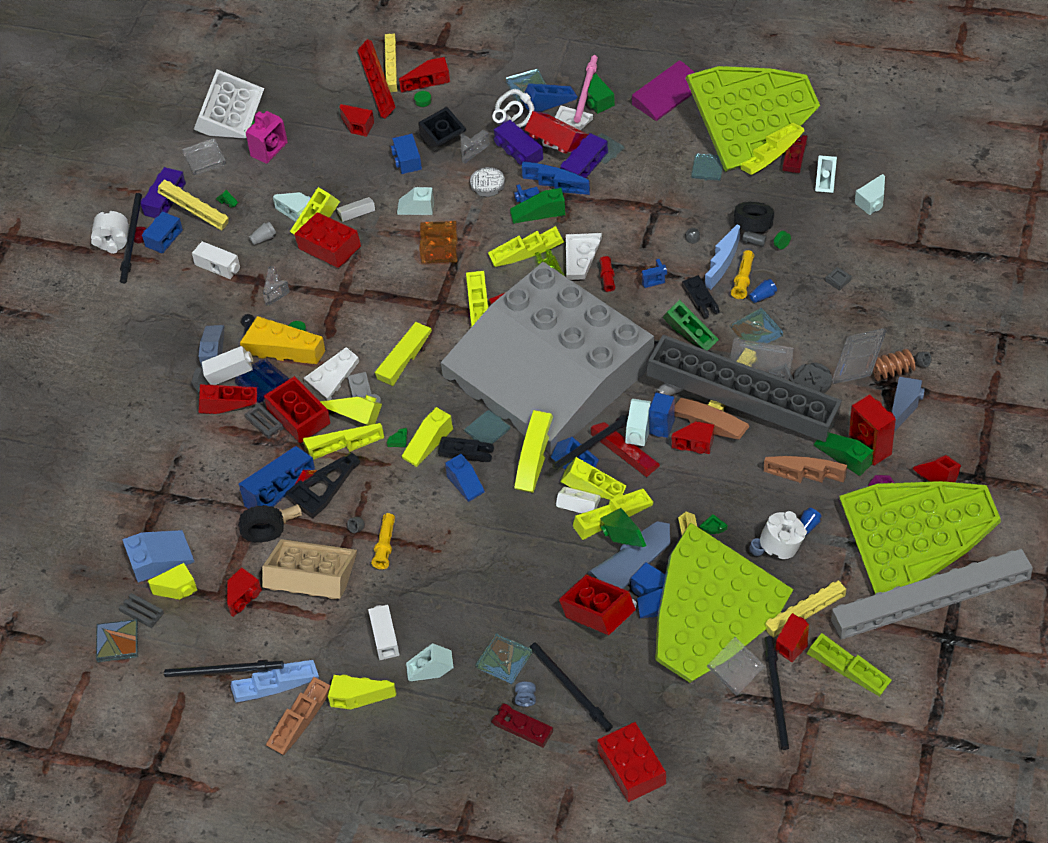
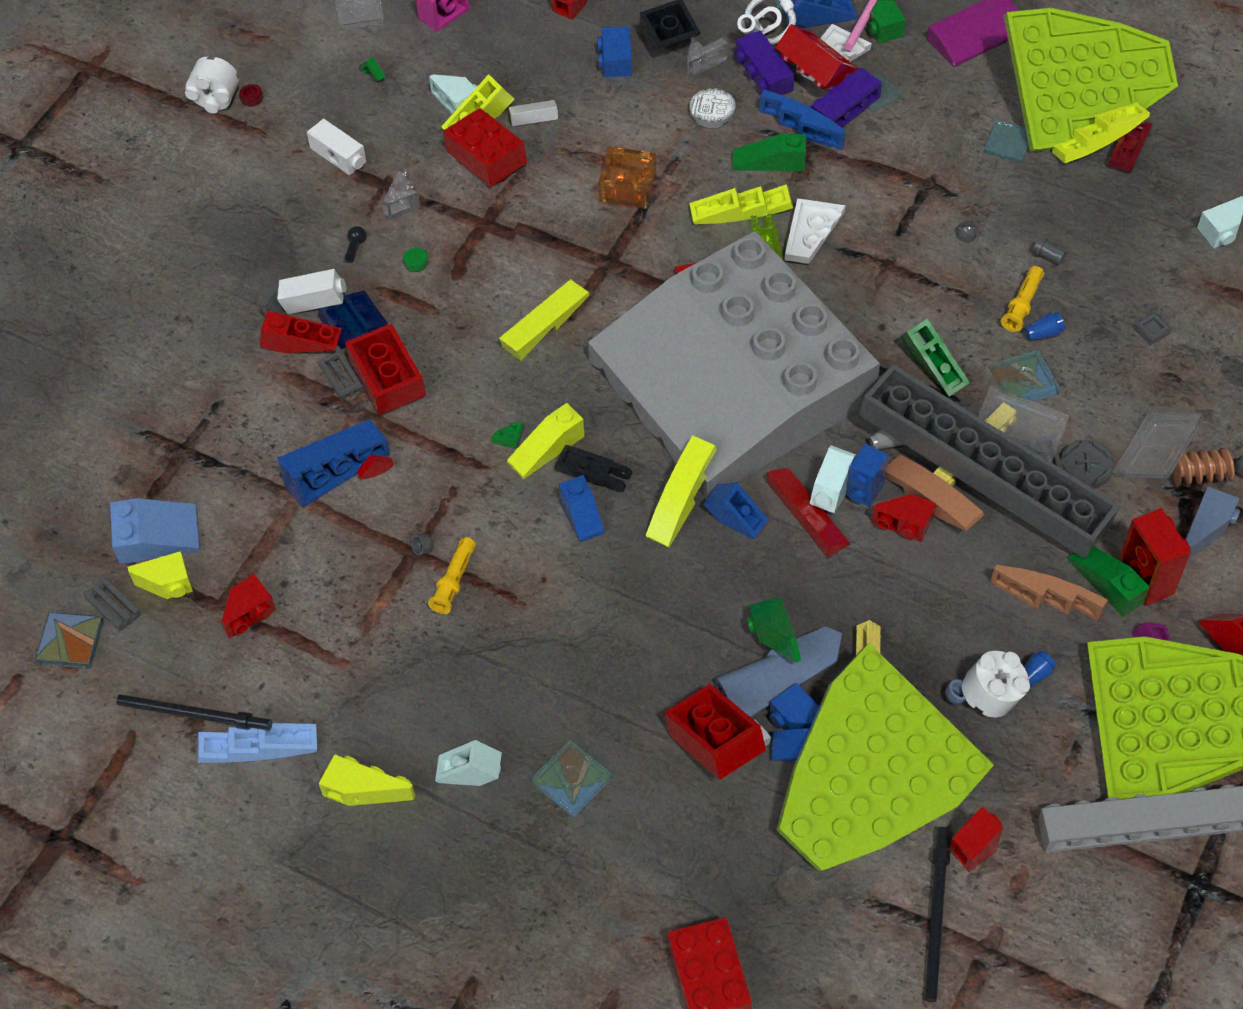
camera: 10 degrees right, 5 degrees up
black bar [120,193,142,284] -> none
dark purple brick [141,167,186,218] -> none
blue brick [142,211,183,254] -> none
light yellow piece [158,180,229,231] -> none
sand blue slope [199,325,225,369] -> none
black tyre [239,505,284,543] -> none
yellow wedge [240,316,325,364] -> none
light grey cone [249,222,277,245] -> none
tan slope [262,539,357,599] -> none
nougat slope [266,677,331,755] -> none
tan pin [279,504,302,524] -> none
black plate [285,452,360,518] -> none
neon yellow slope [303,423,384,460] -> none
white wing [304,347,359,401] -> none
neon yellow slope [320,395,382,425] -> none
light grey hinge [348,372,381,403] -> none
white brick [368,605,399,660] -> none
light aqua slope [397,187,434,215] -> none
clear light blue piece [464,410,510,444] -> none
neon yellow slope [466,271,488,326] -> none
dark red plate [491,703,553,748] -> none
blue bracket [514,184,539,203] -> none
sand blue wheel [515,682,536,707] -> none
black bar [530,642,613,732] -> none
black bar [553,413,629,470] -> none
white slope [556,486,601,513] -> none
neon yellow slope [560,457,626,500] -> none
neon yellow slope [573,489,653,540] -> none
red pin [599,256,616,292] -> none
blue bracket [642,259,667,288] -> none
black hinge [682,275,720,318] -> none
green tile [699,514,728,534] -> none
light blue slope [705,224,740,290] -> none
clear tile [707,637,765,696] -> none
black tyre [733,201,774,232] -> none
light yellow piece [765,580,846,638] -> none
green tile [774,231,791,250] -> none
lime slope [807,633,892,697] -> none
light aqua slope [815,155,837,193] -> none

